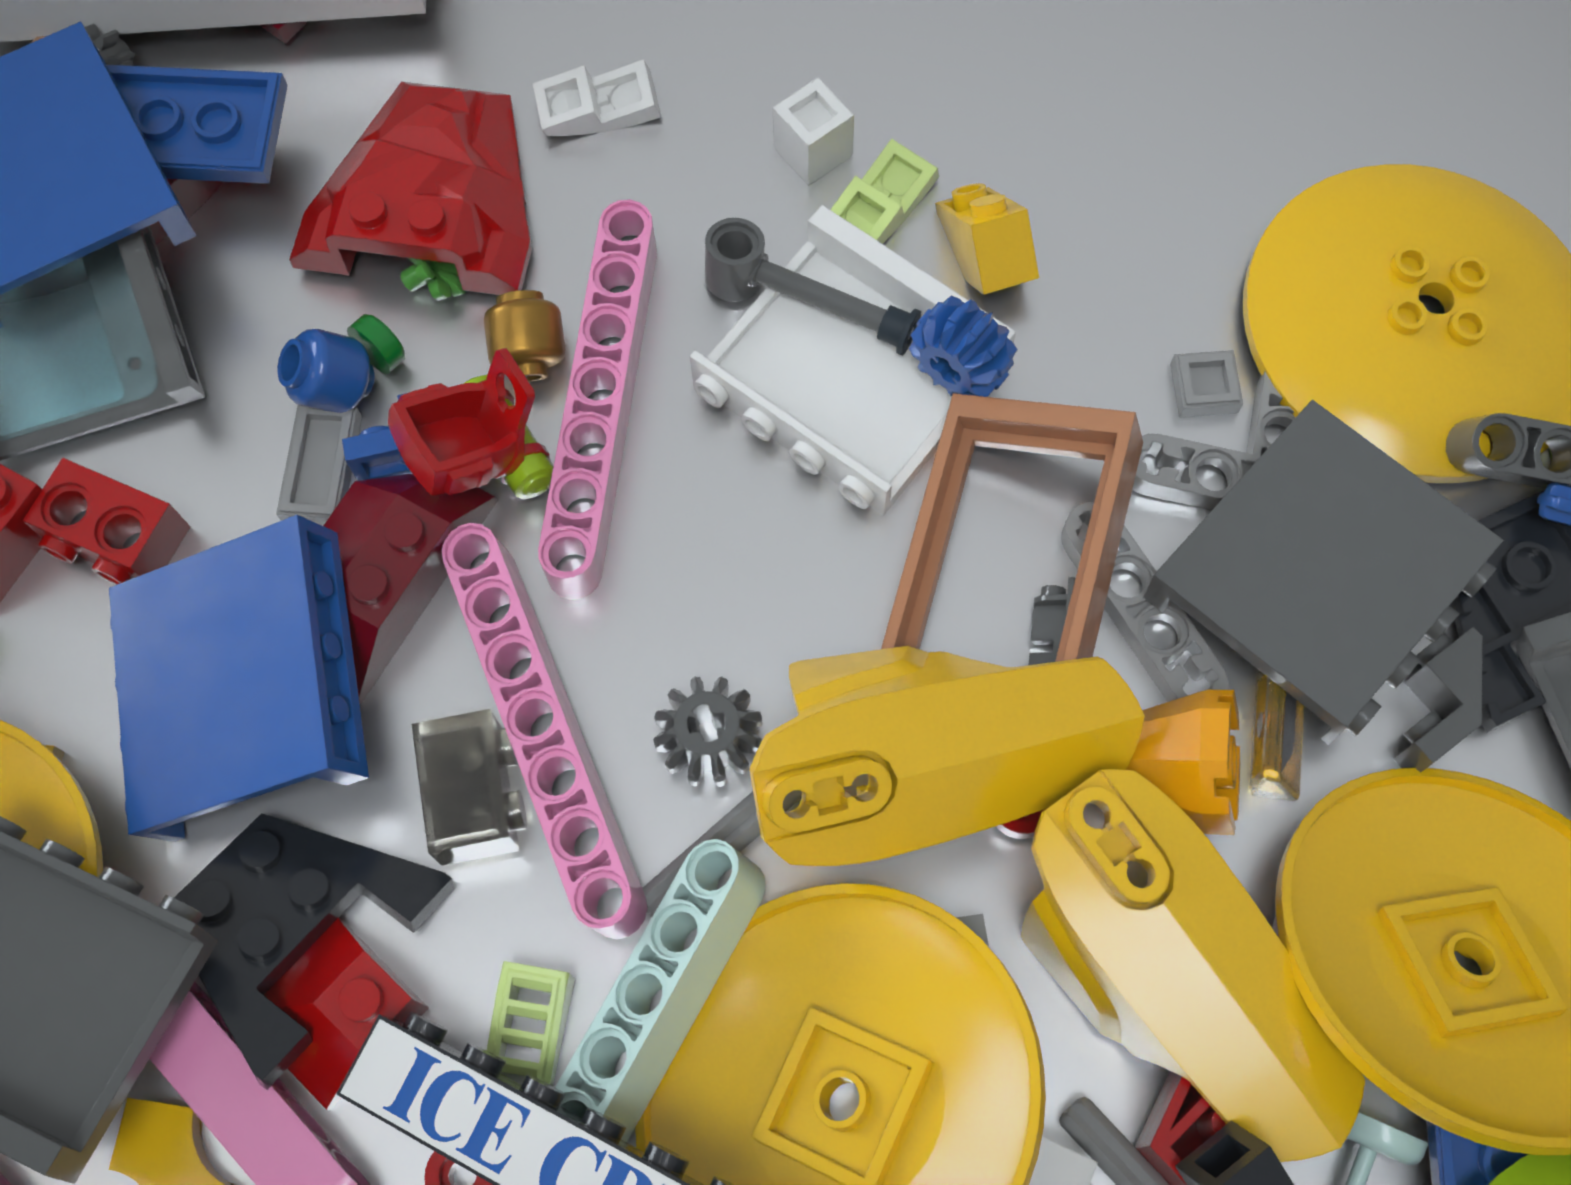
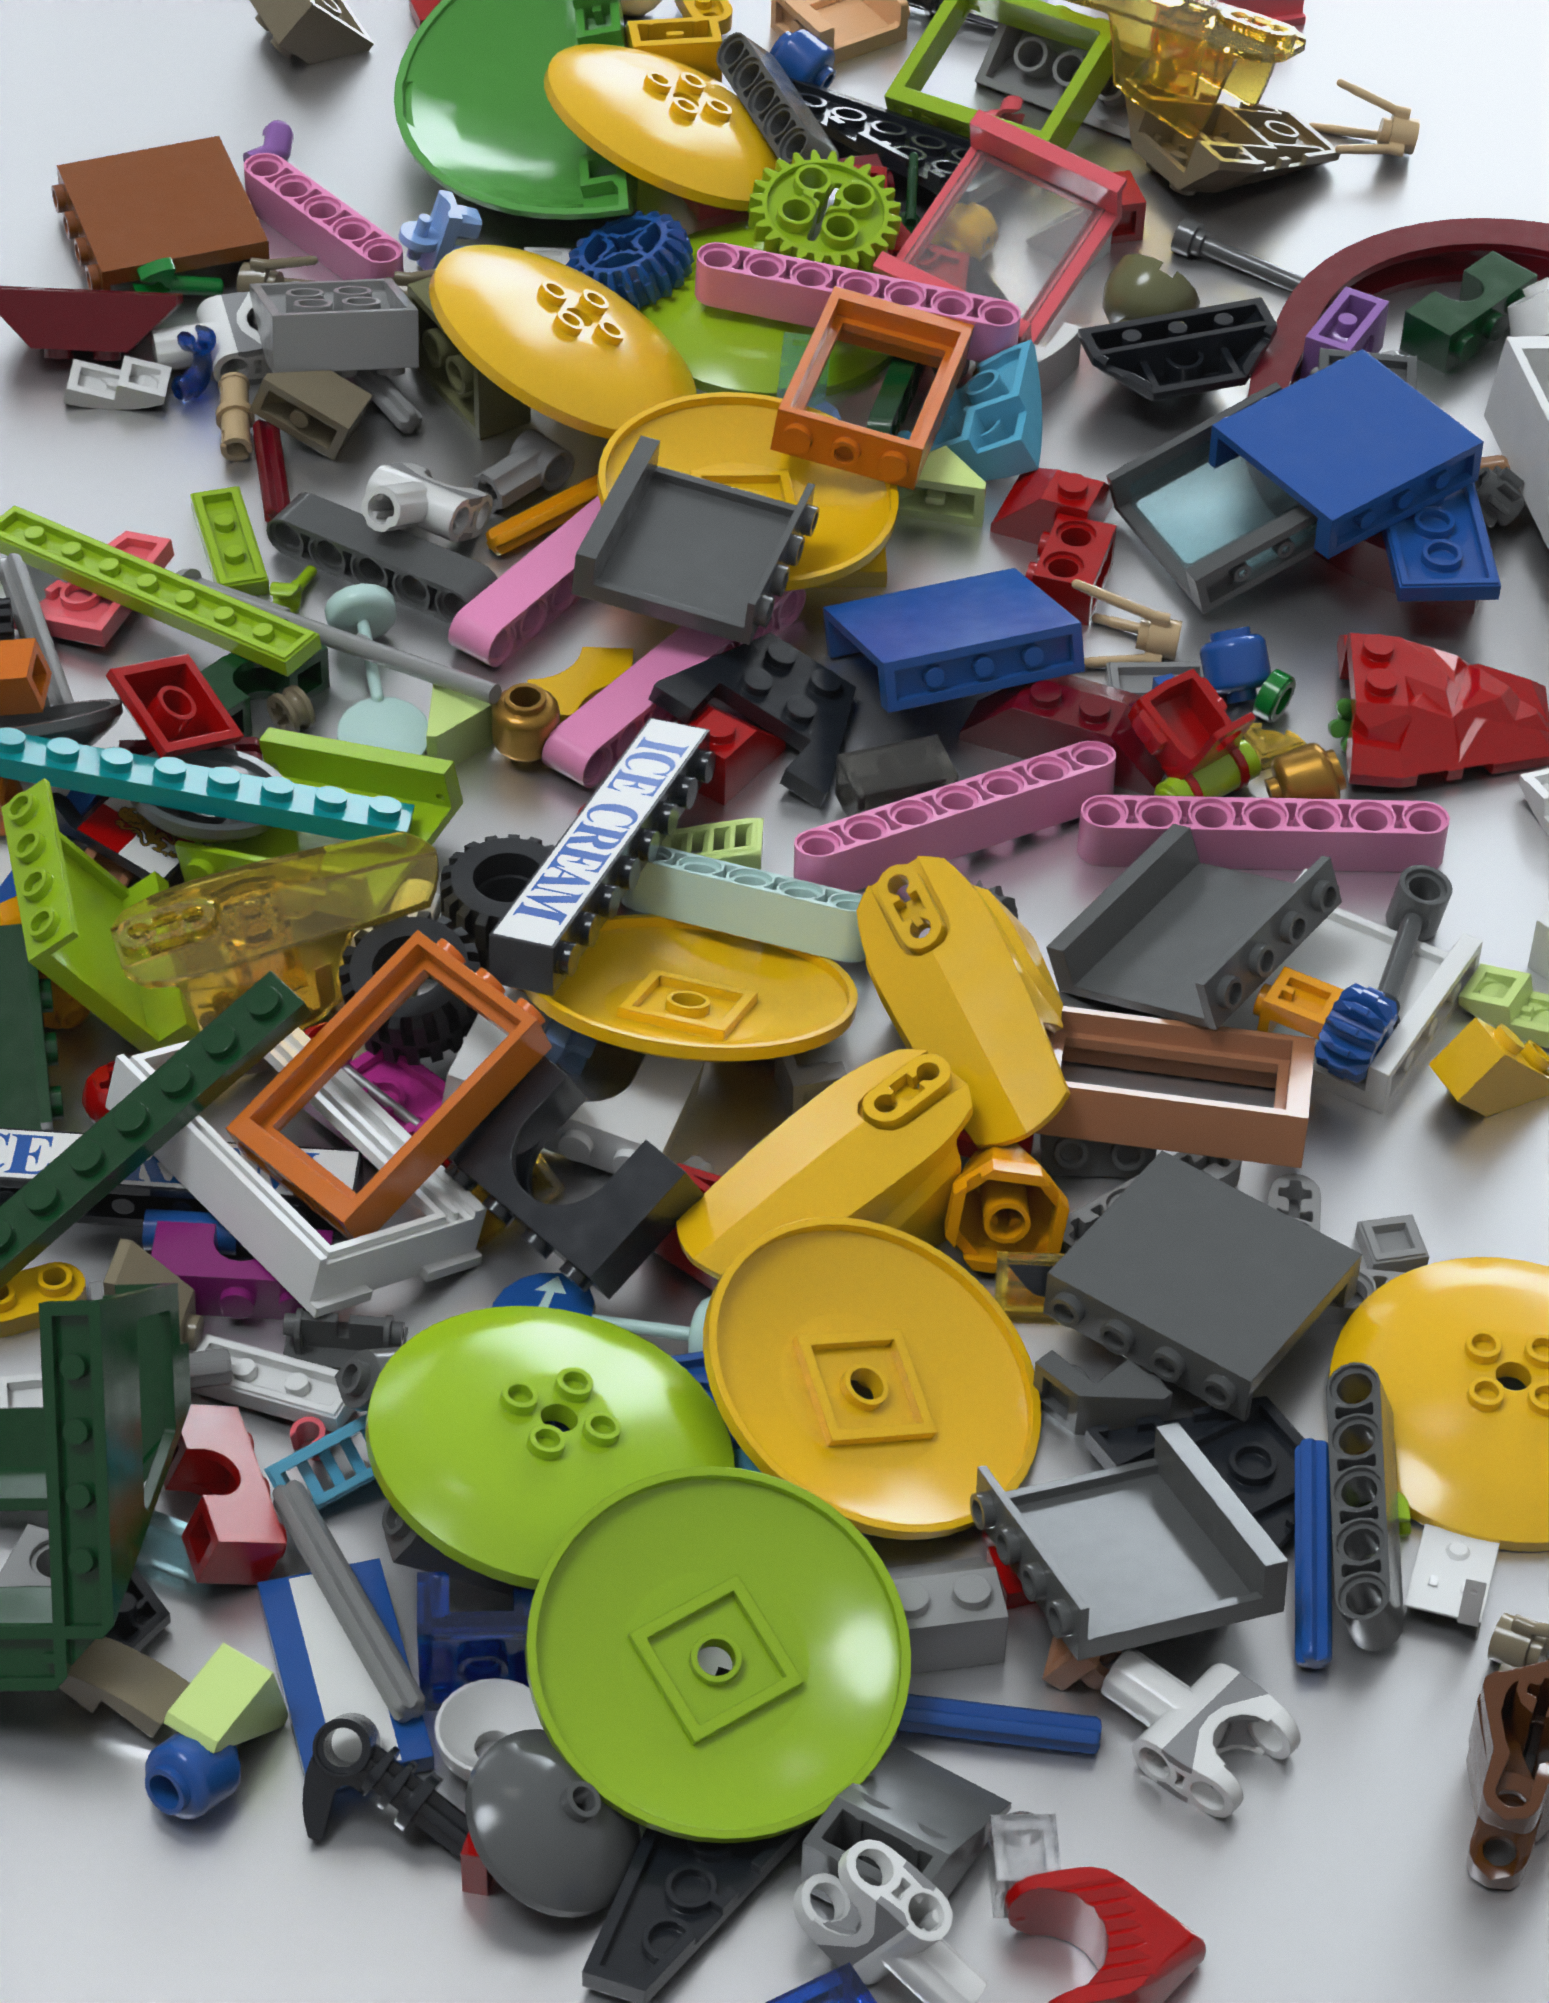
camera: 80 degrees right, 25 degrees down
none -> dark grey panel [1046,824,1342,1030]
none -> tan plant [1071,579,1183,669]
none -> clear yellow tile [1242,723,1307,771]
none -> light orange bracket [1253,966,1344,1039]

